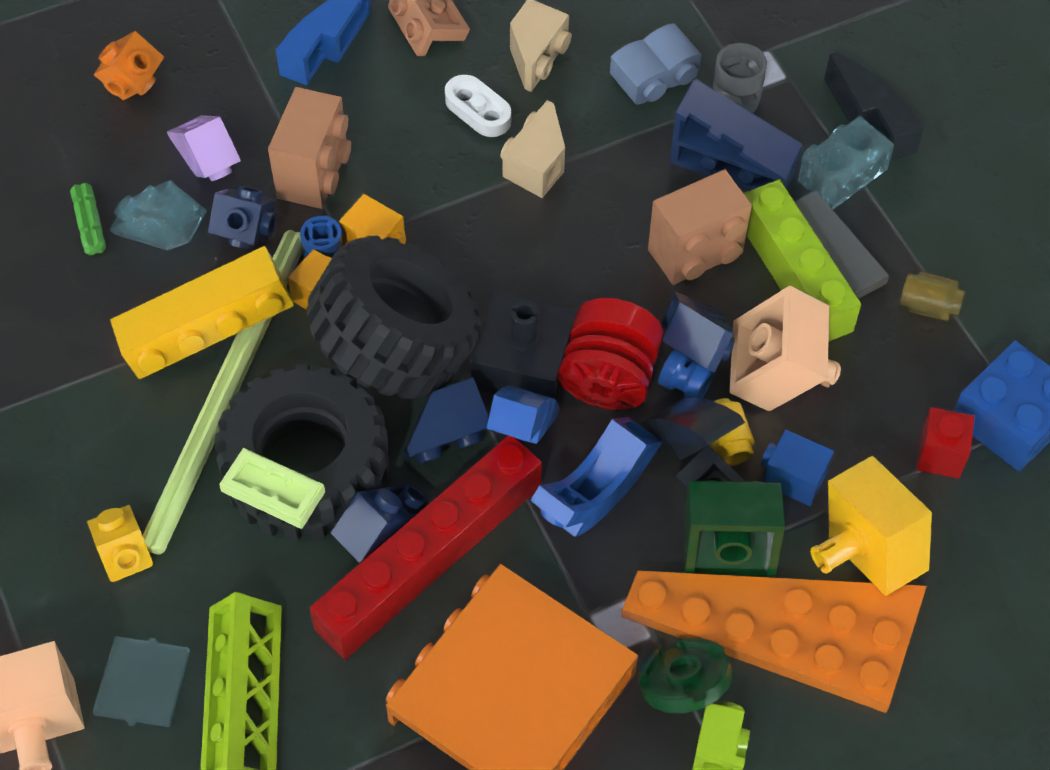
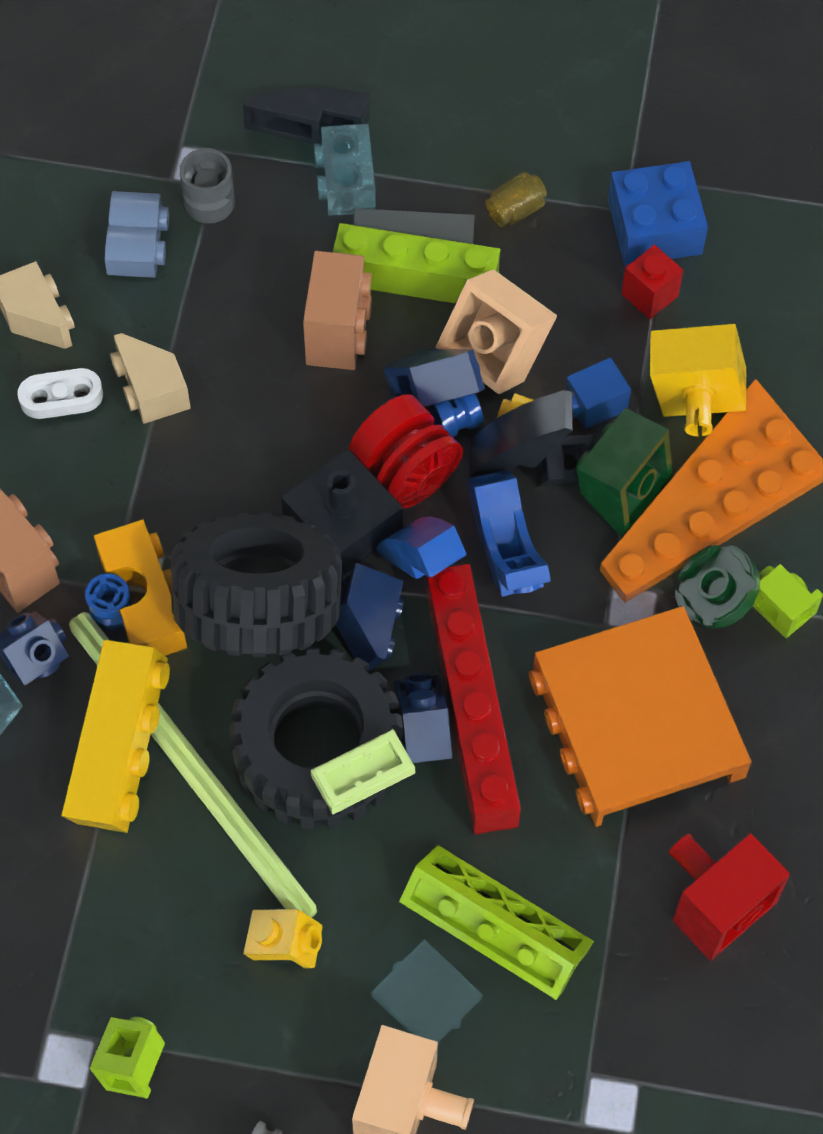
camera: 55 degrees left, 5 degrees up
dark blue wedge [670,78,803,191] -> none

